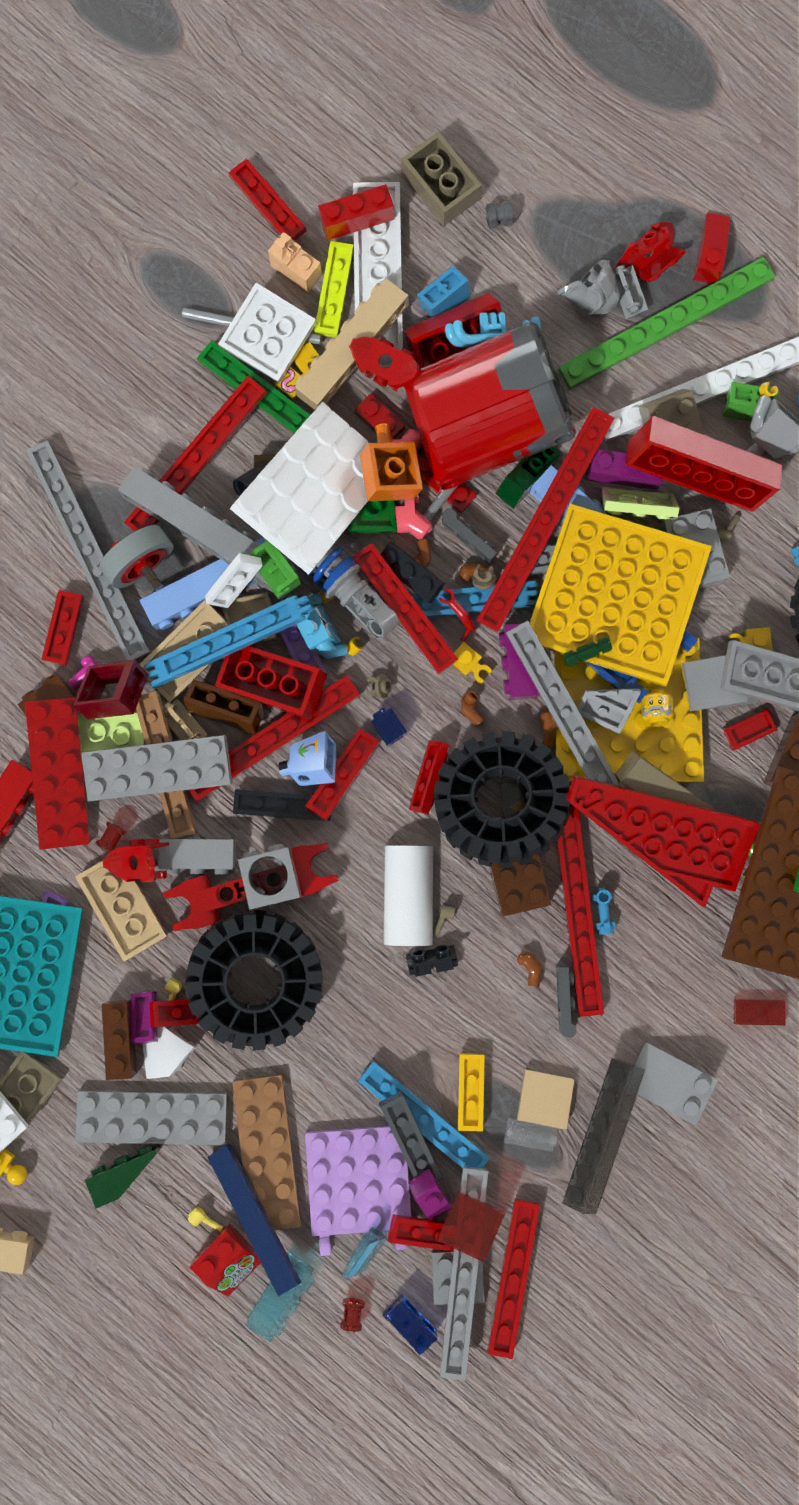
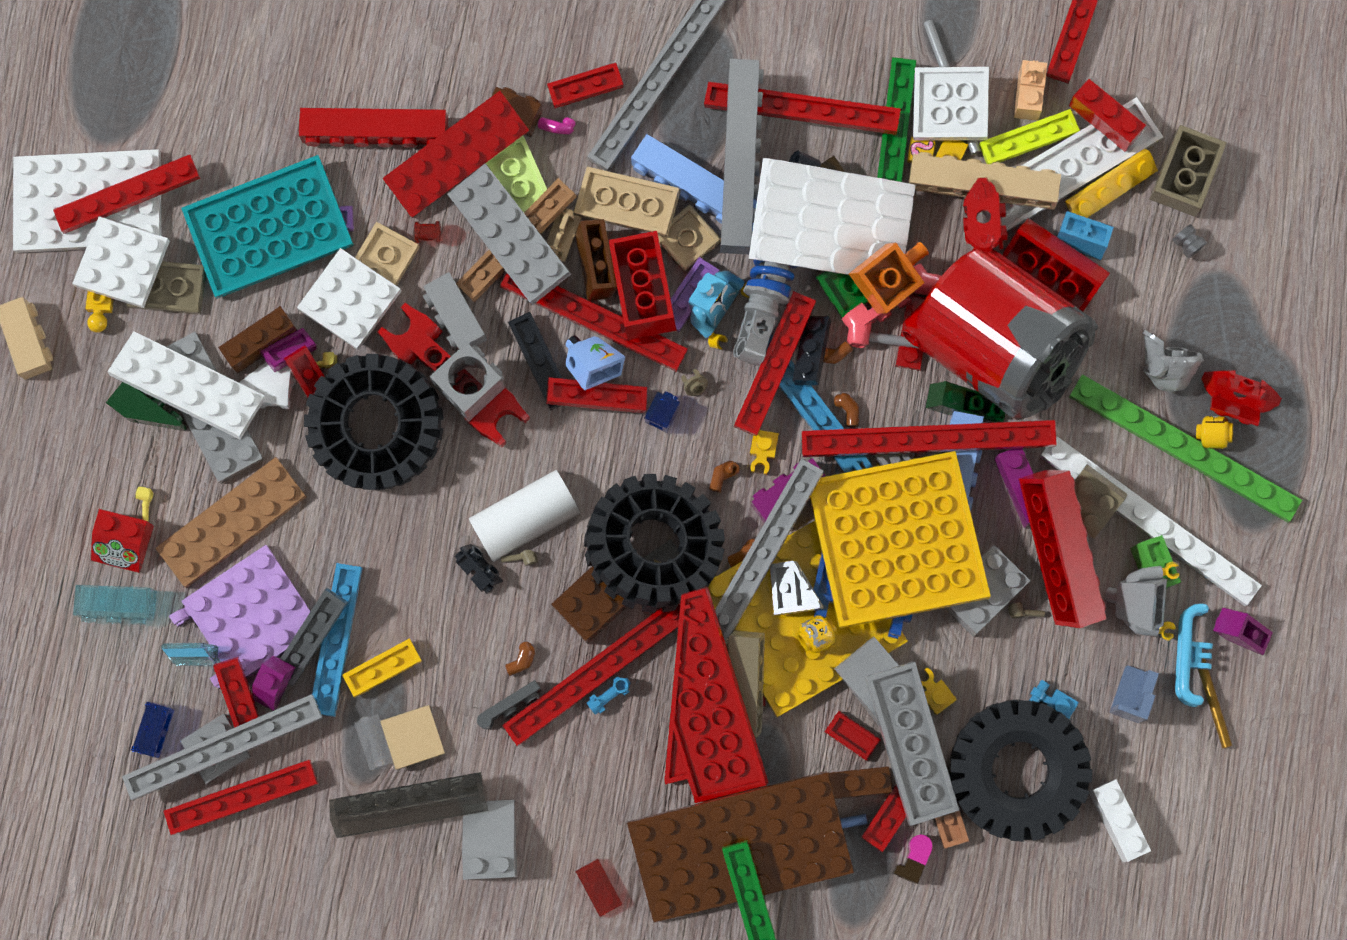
camera: 65 degrees right, 5 degrees down
dark red window [73,660,148,720] -> none
light grey wheel [99,525,174,591] -> none
red piece [102,838,170,882] -> none
dark azure hinge [144,595,313,688] -> none
white plate [205,553,263,608] -> none
dark blue tile [207,1144,302,1297] -> none
bright green hinge [250,540,301,599] -> none
clear red bush [340,1298,365,1332] -> none
red plate [354,393,405,439] -> none
red plate [408,740,449,815] -> none
clear red tile [437,1191,505,1262] -> none
red piece [439,589,476,642] -> none
dark grey plate [442,508,497,565] -> none
medium azure piece [445,312,541,348] -> none
dark tan plate [472,564,496,590] -> none
dark green axle [563,637,612,667] -> none
yellowish green plate [601,487,679,520] -> none
light grey hinge [615,265,648,319] -> none
red slope [693,212,730,284] -> none
none -> white plate [108,331,265,440]
none -> white plate [297,248,401,350]
none -> yellow plate [1065,148,1158,218]
none -> yellow head [1196,416,1233,449]

